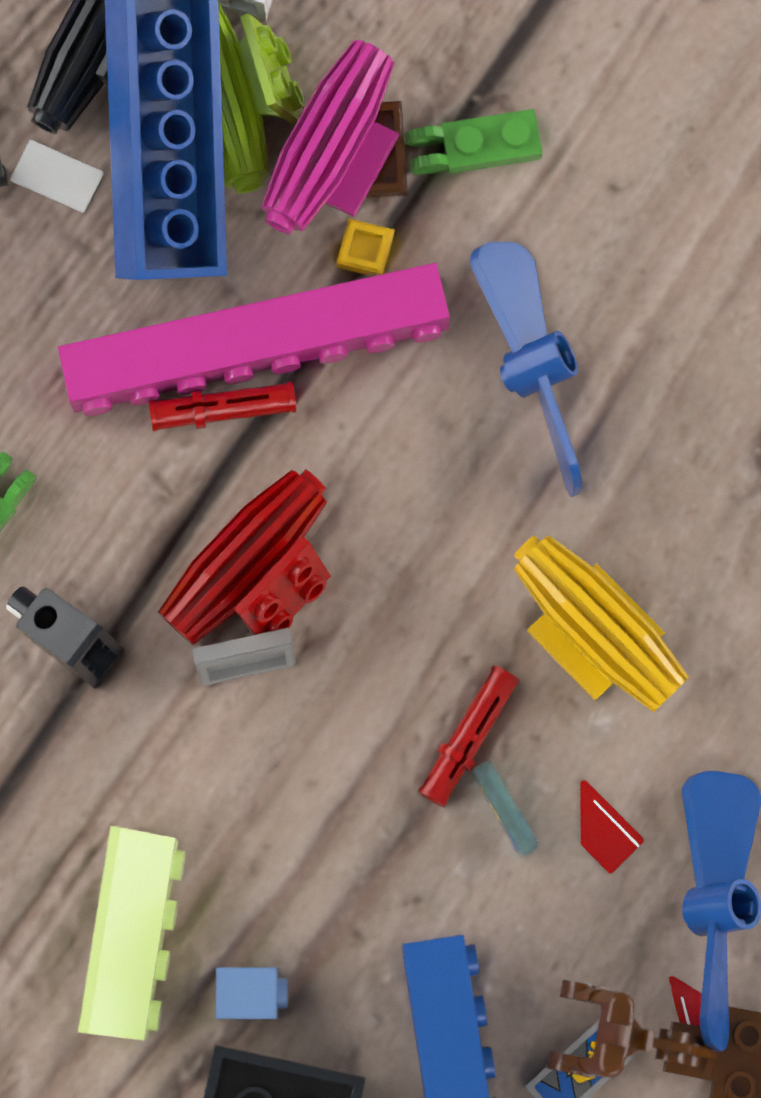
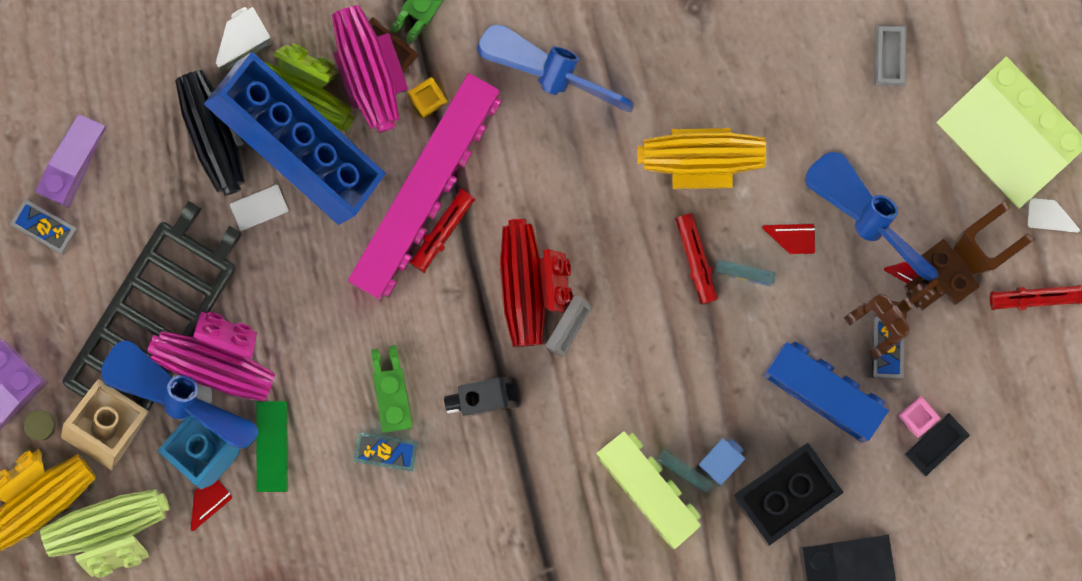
camera: 45 degrees left, 5 degrees up
none -> clear light blue tile [657,449,714,493]

